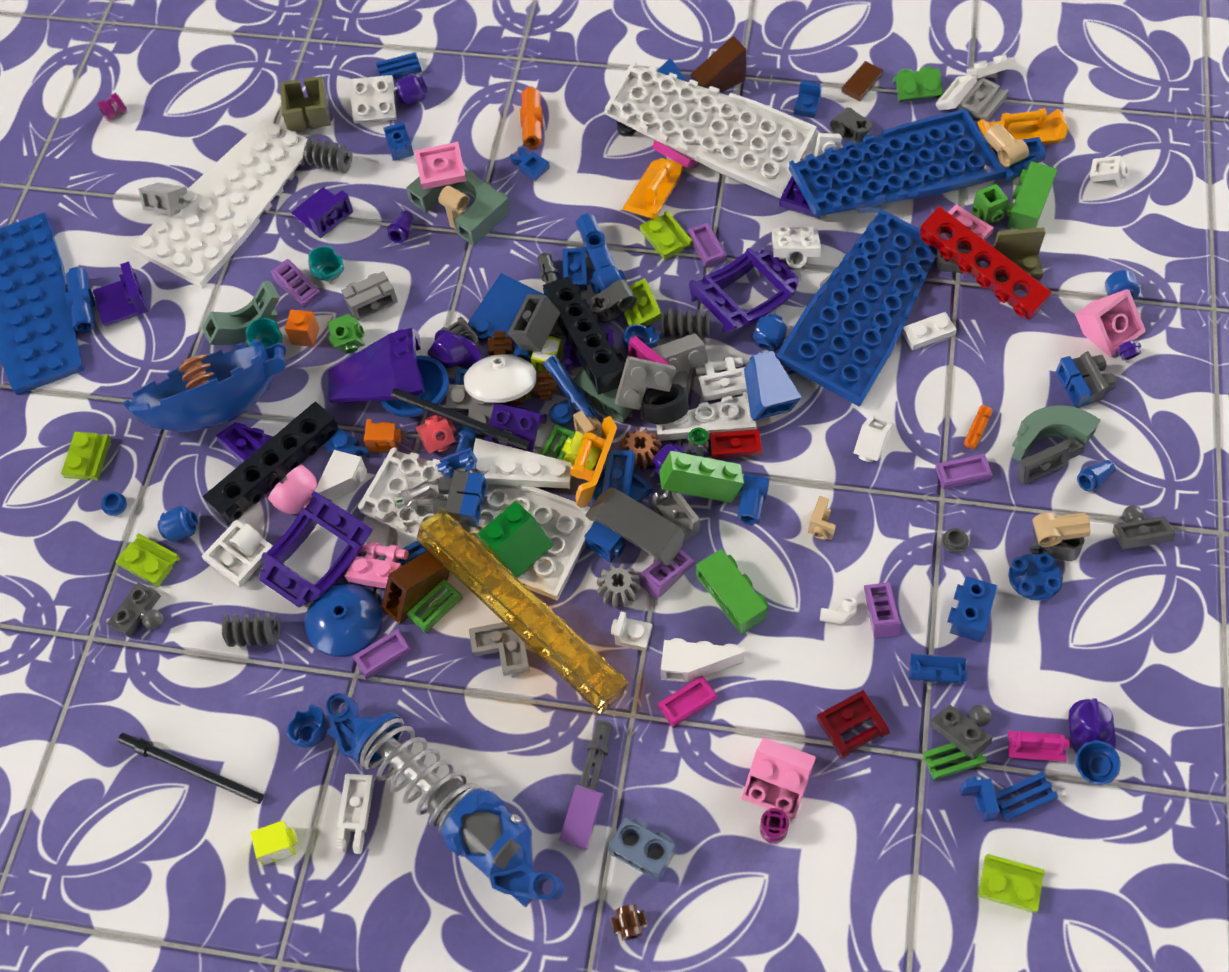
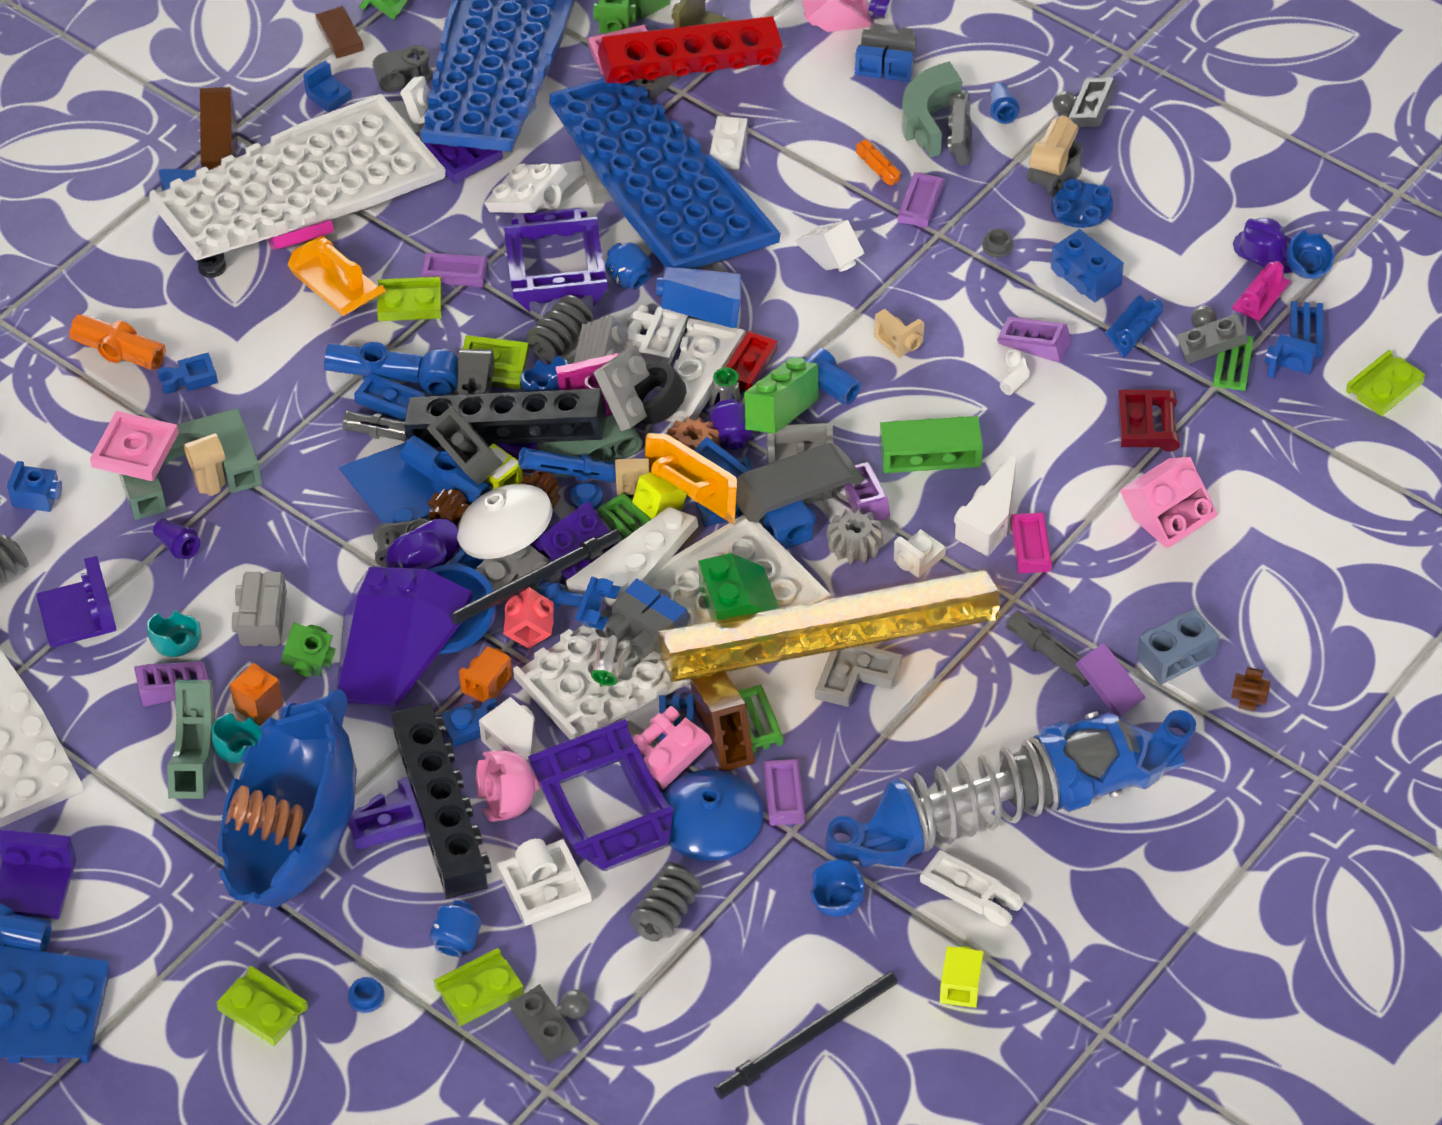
camera: 65 degrees left, 10 degrees down
magenta wheel [760,808,789,844] -> none

